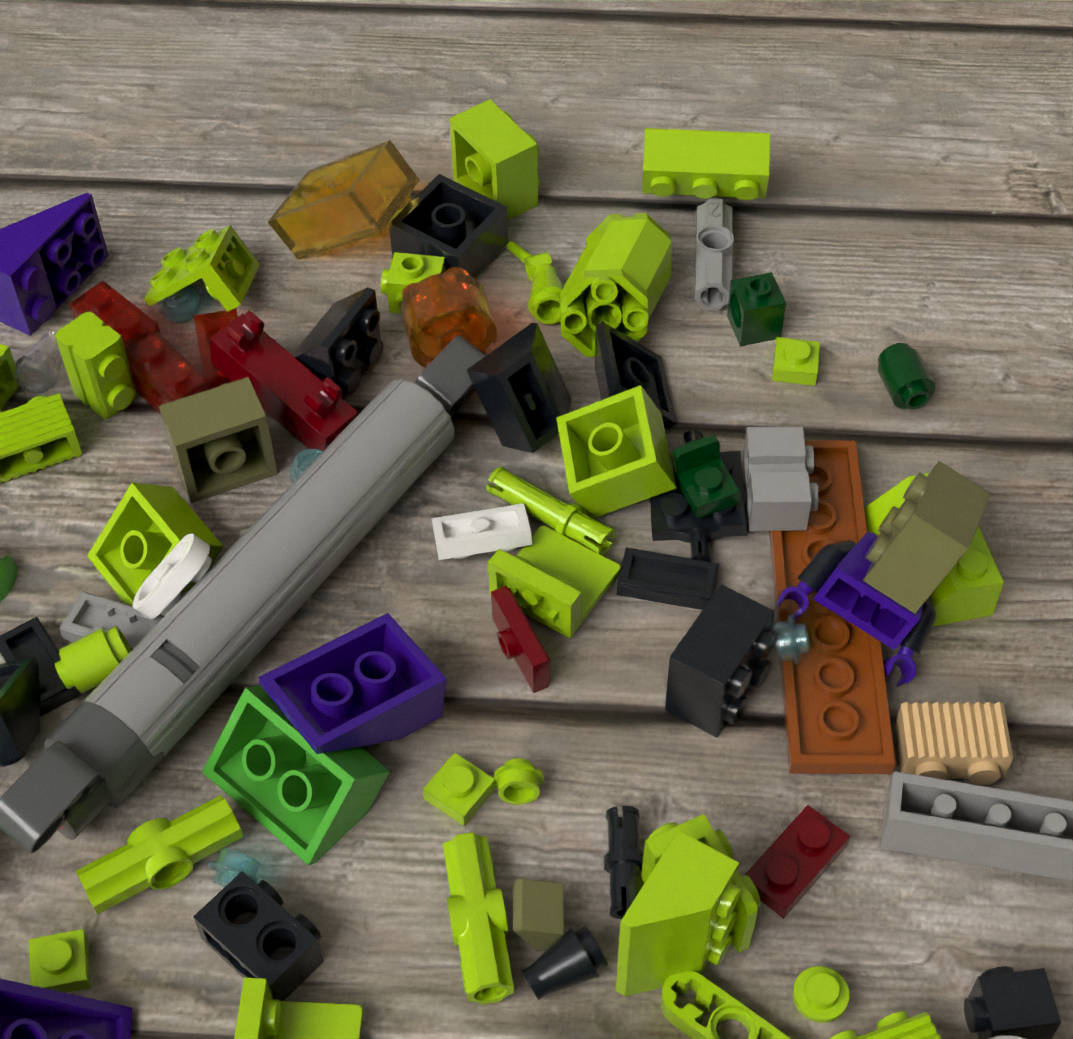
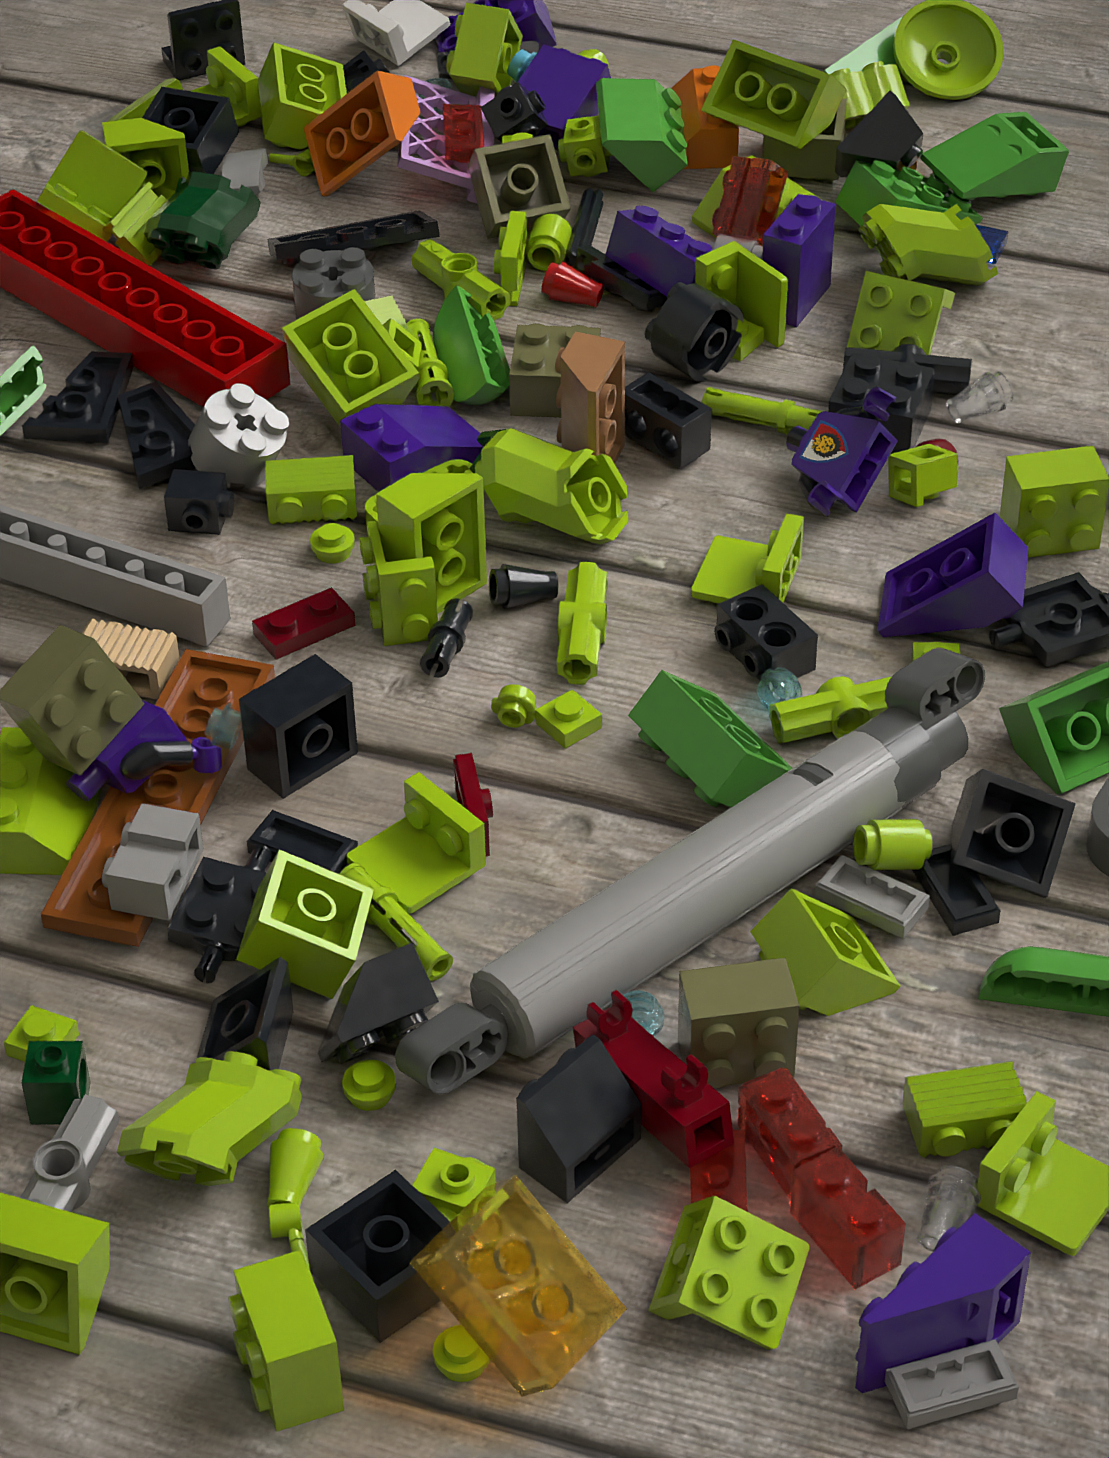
camera: 165 degrees left, 10 degrees down
lime brick [55,312,138,419] -> none
white plate [133,533,212,619] -> none
dark purple slope [259,613,447,754] -> none
clear orange brick [401,267,497,368] -> none
white plate [431,503,532,560] -> none
olive slope [513,879,564,952] -> none
dark green bracket [672,435,740,519] -> none

